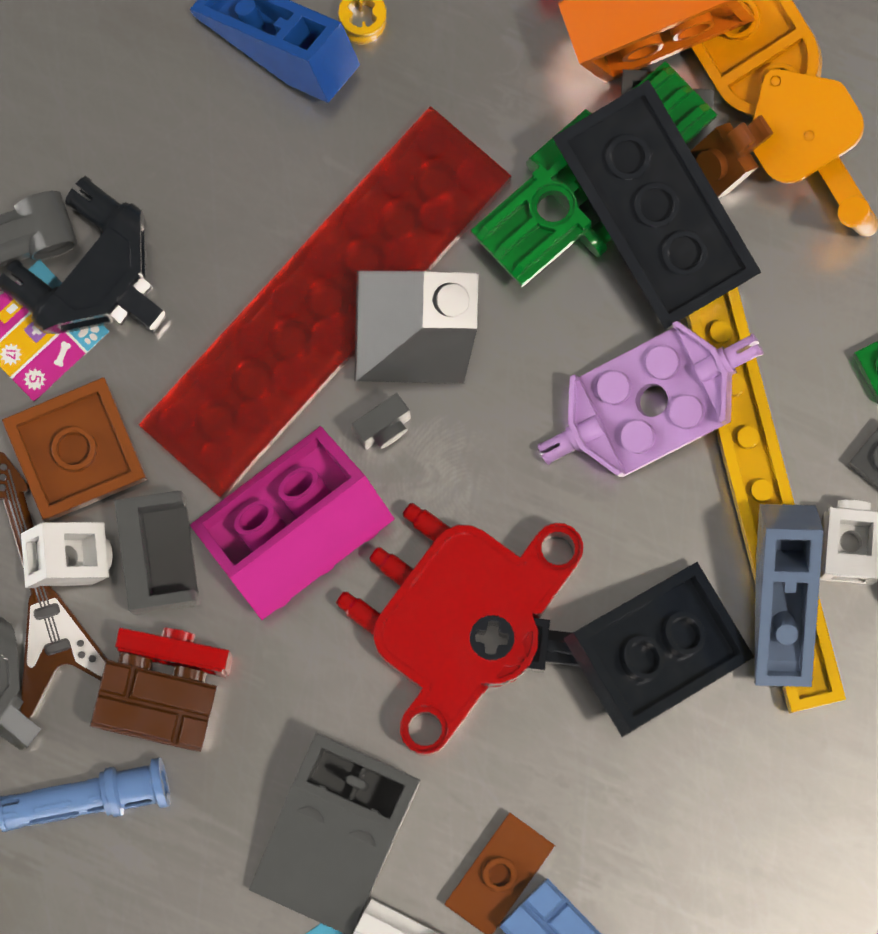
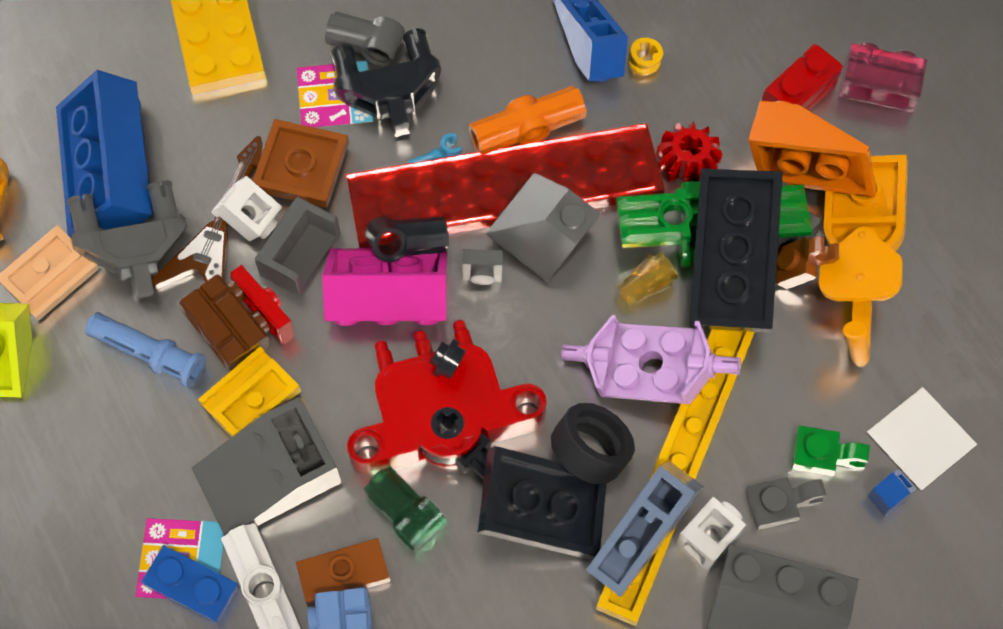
camera: 35 degrees right, 15 degrees down
none -> yellow plate [198,346,301,437]
none -> clear green piece [364,466,448,553]
none -> black piece [365,216,449,262]
none -> dark azure hand [408,133,463,169]
none -> black plate [430,338,466,379]
none -> orange piece [469,85,587,156]
none -> black tyre [551,403,635,484]
none -> clear yellow cone [617,252,678,306]
none -> red gear [656,120,723,183]

